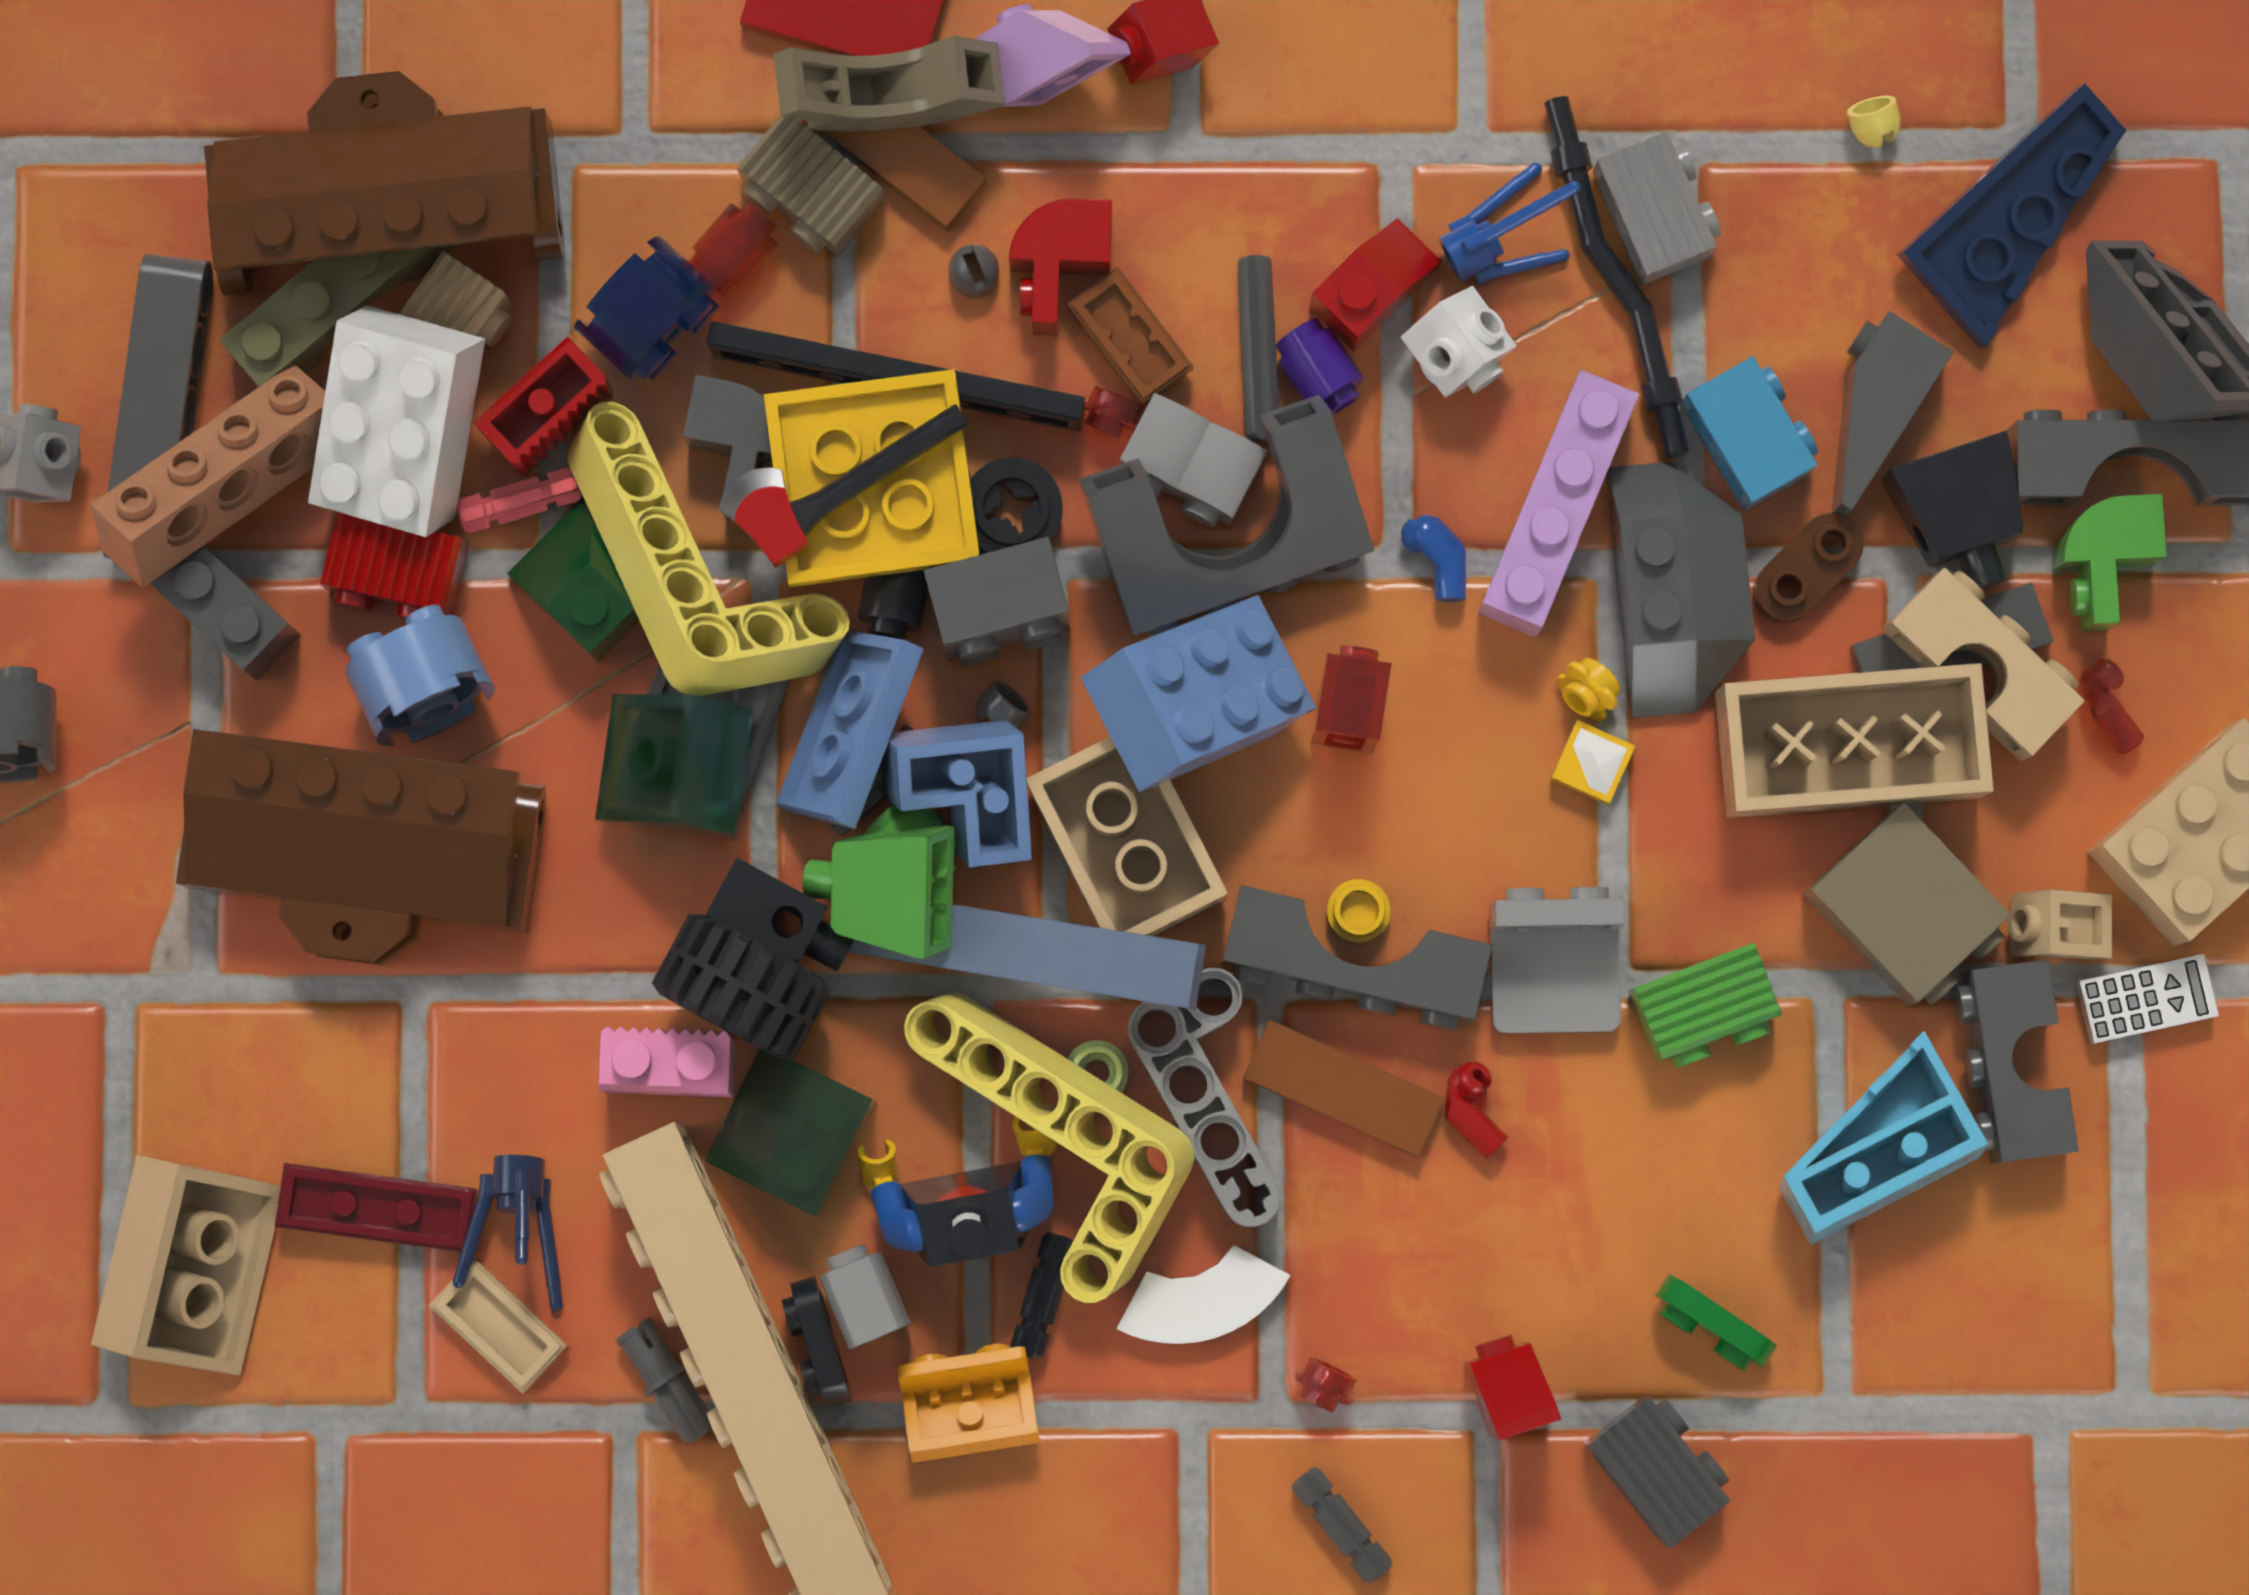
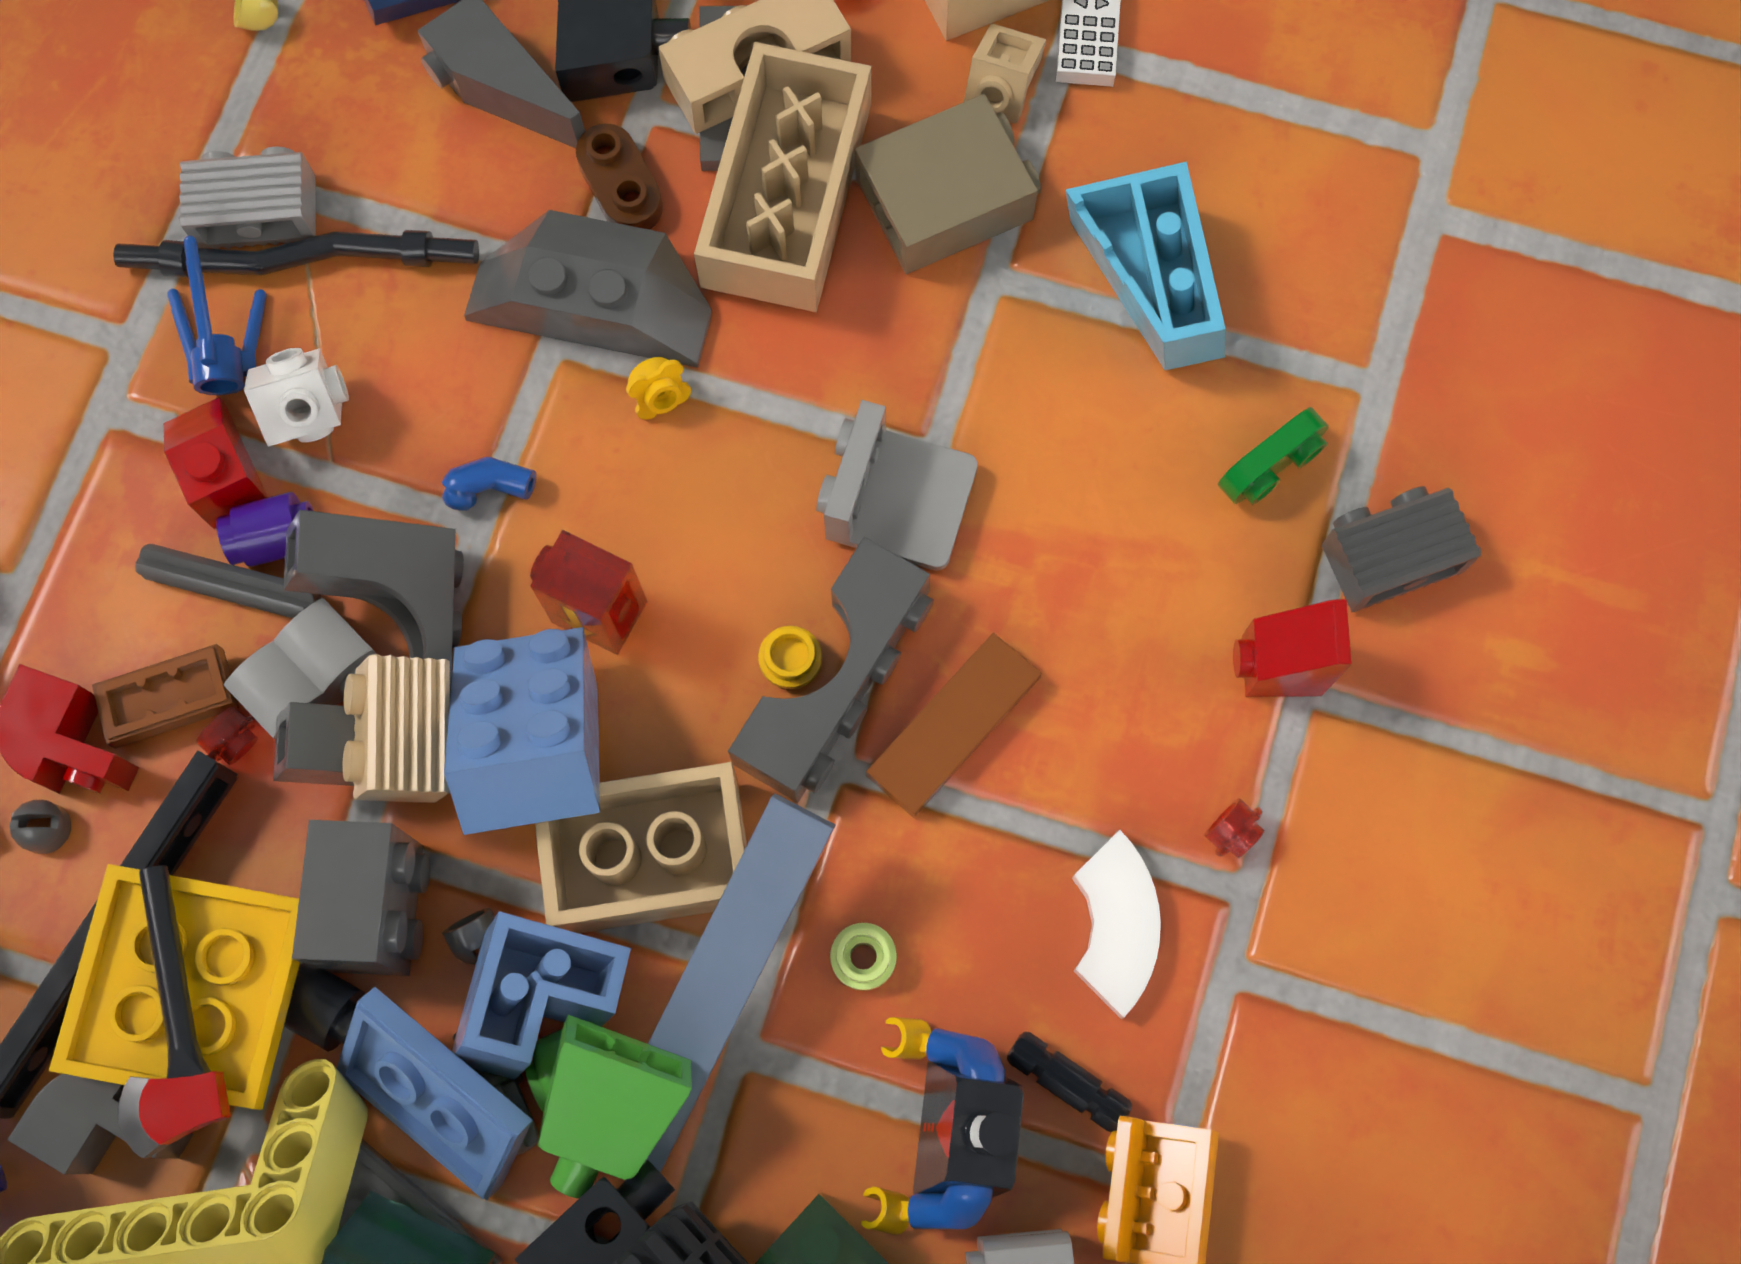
camera: 70 degrees left, 10 degrees down
light yellow beam [904,992,1195,1303] -> none
black gear [970,458,1063,552] -> none
light grey beam [1128,967,1281,1228] -> none
dark grey axle [1292,1467,1392,1583] -> none
red arm [1445,1061,1508,1159] -> none
lavender arch [1478,369,1639,638] -> none
tile [1550,720,1635,806] -> none
bright green brick [1629,943,1782,1069] -> none
dark azure brick [1680,356,1818,513] -> none
dark grey arch [1954,960,2079,1164] -> none
none -> tan brick [343,654,450,803]

